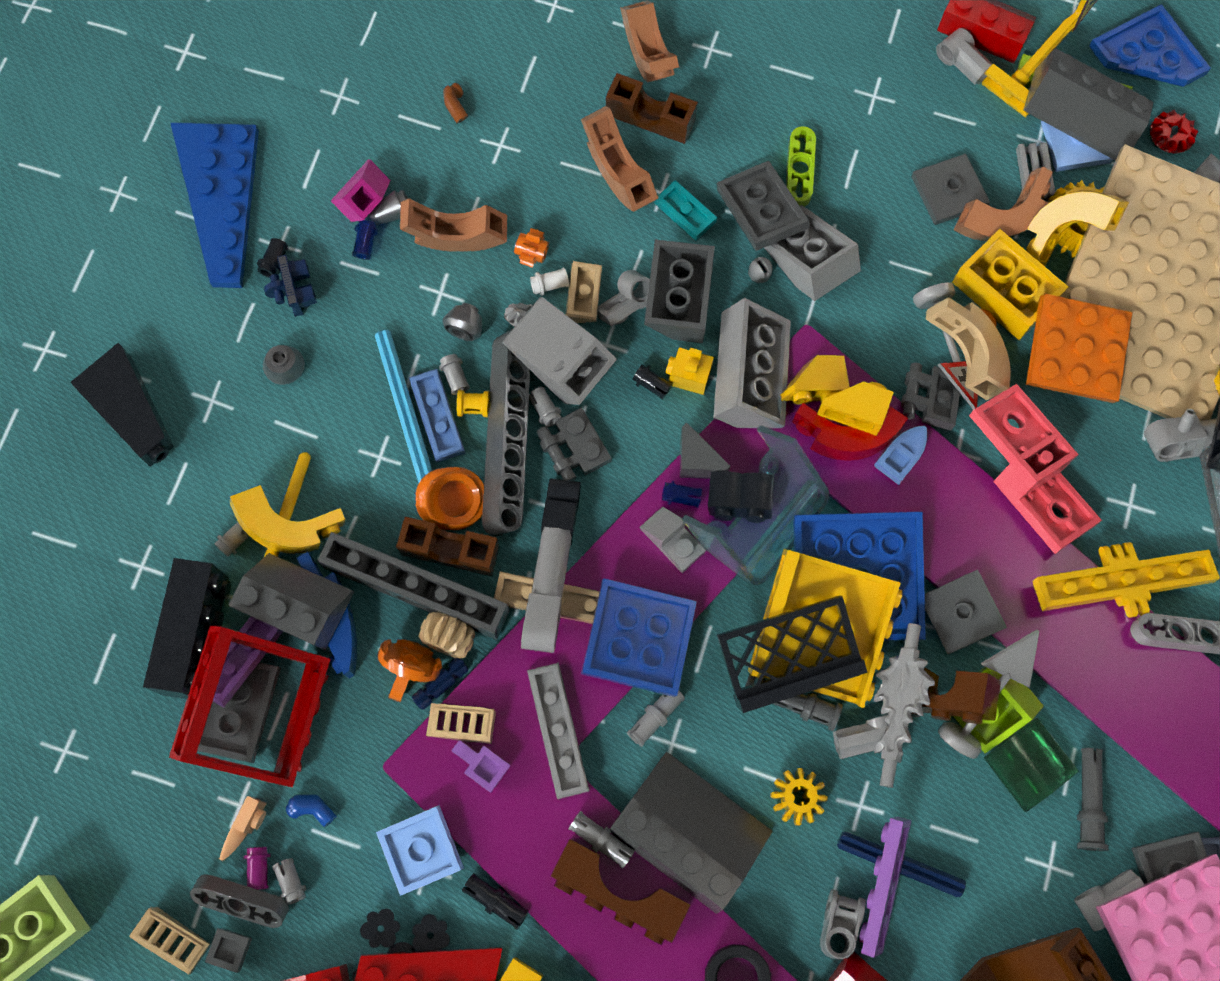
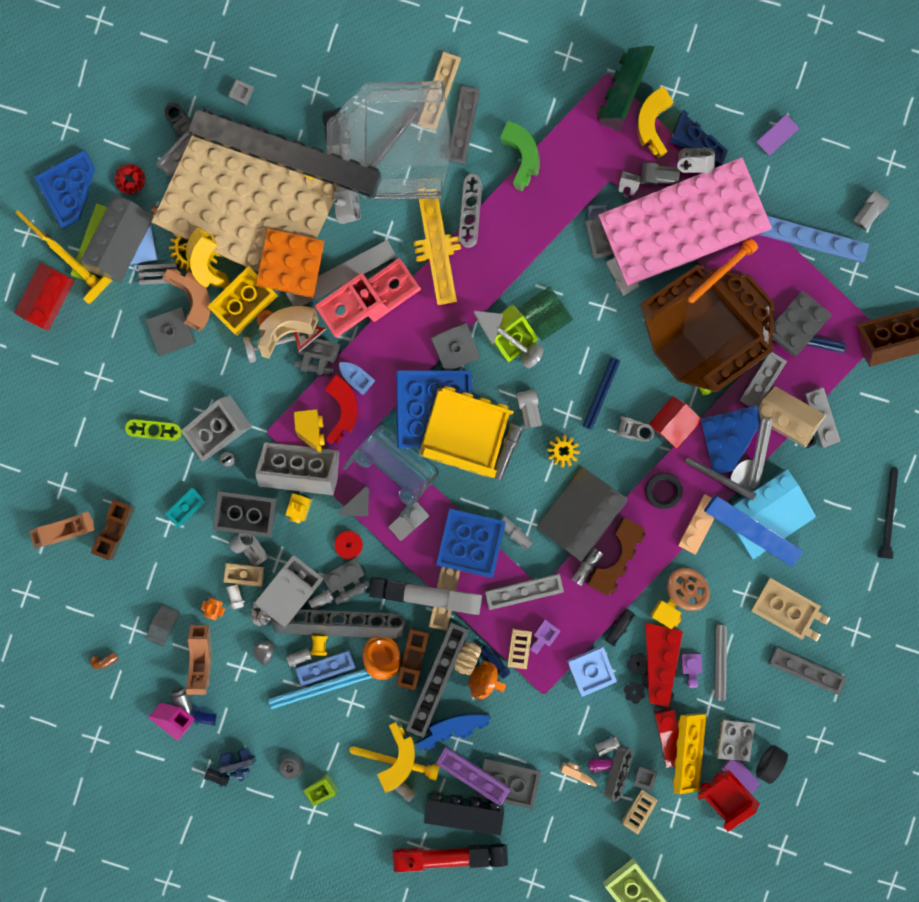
camera: 85 degrees left, 15 degrees up
black slope [70,343,174,467] -> none
red window [169,626,330,788] -> none
blue wing [170,123,259,288] -> none
dark grey slope [228,553,354,650] -> none
blue arm [286,795,337,827] -> none
nougat arch [581,106,658,212] -> none
black pin [632,365,673,400] -> none
clear blue pin [661,480,702,508] -> none
black brick [708,471,775,523] -> none
dark grey plate [717,160,809,251] -> none
black fence [717,595,868,713] -> none
yellow slope [817,381,894,436] -> none
medium lavender plate [859,816,912,958] -> none
light grey piece [874,623,935,788] -> none
reddish brown arch [911,668,1001,724] -> none
light grey piece [936,28,992,85] -> none
dark grey pin [1077,748,1109,851] -> none
none -> flat silver slope [147,604,180,647]
none -> light grey tile [286,240,397,306]
none -> lime slope [303,773,338,806]
none -> red piece [334,531,363,559]
none -> red piece [392,843,508,872]

